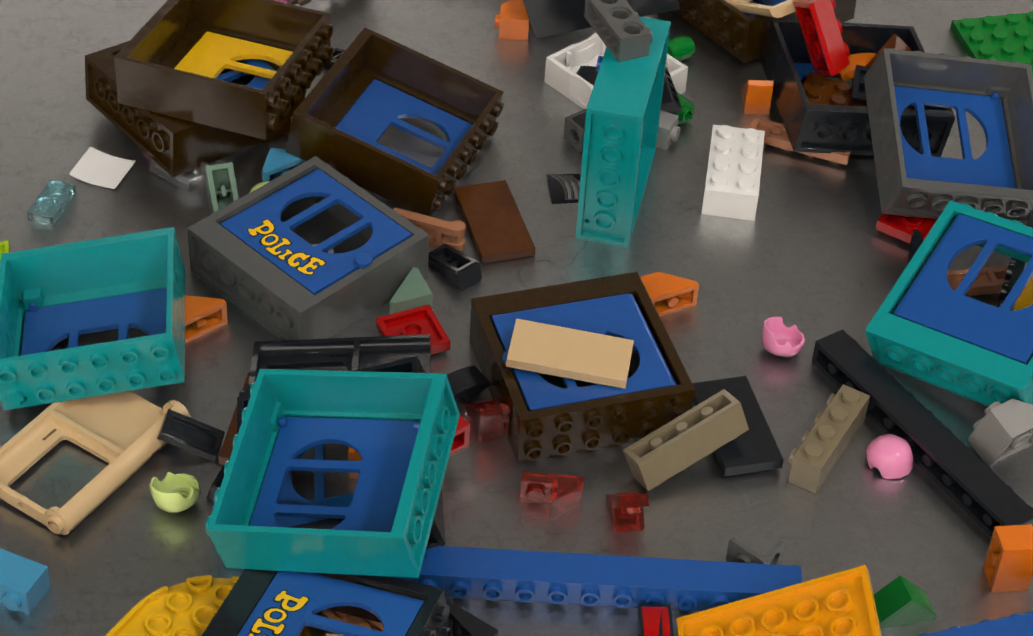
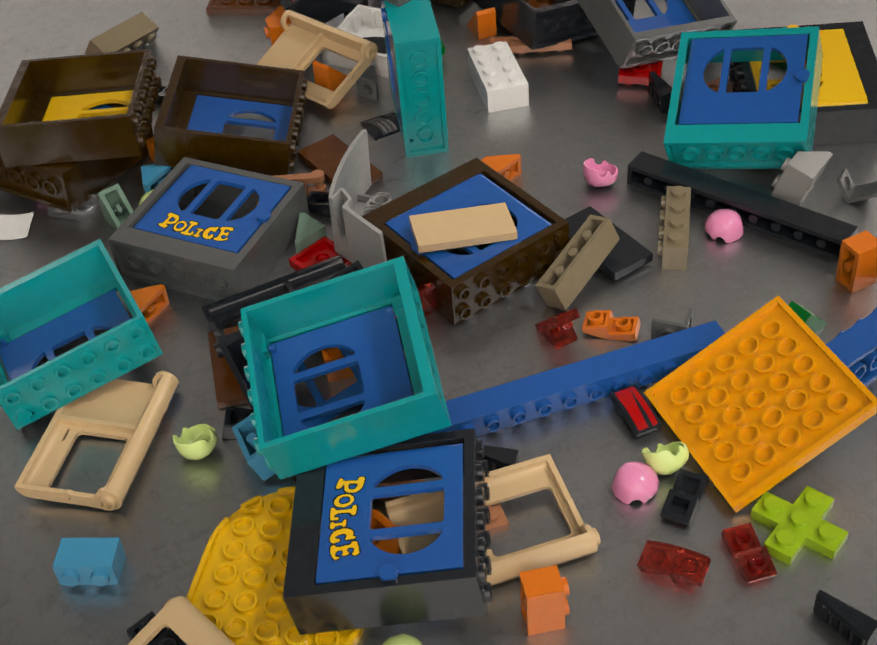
camera: 15 degrees left, 0 degrees up
black tile [157,409,225,462] -> none
clear red slope [519,471,584,521] -> none
none -> tan piece [256,10,377,109]
none -> orange slope [313,60,347,91]
none -> light grey beam [328,129,392,268]
none -> orange slope [582,310,641,341]

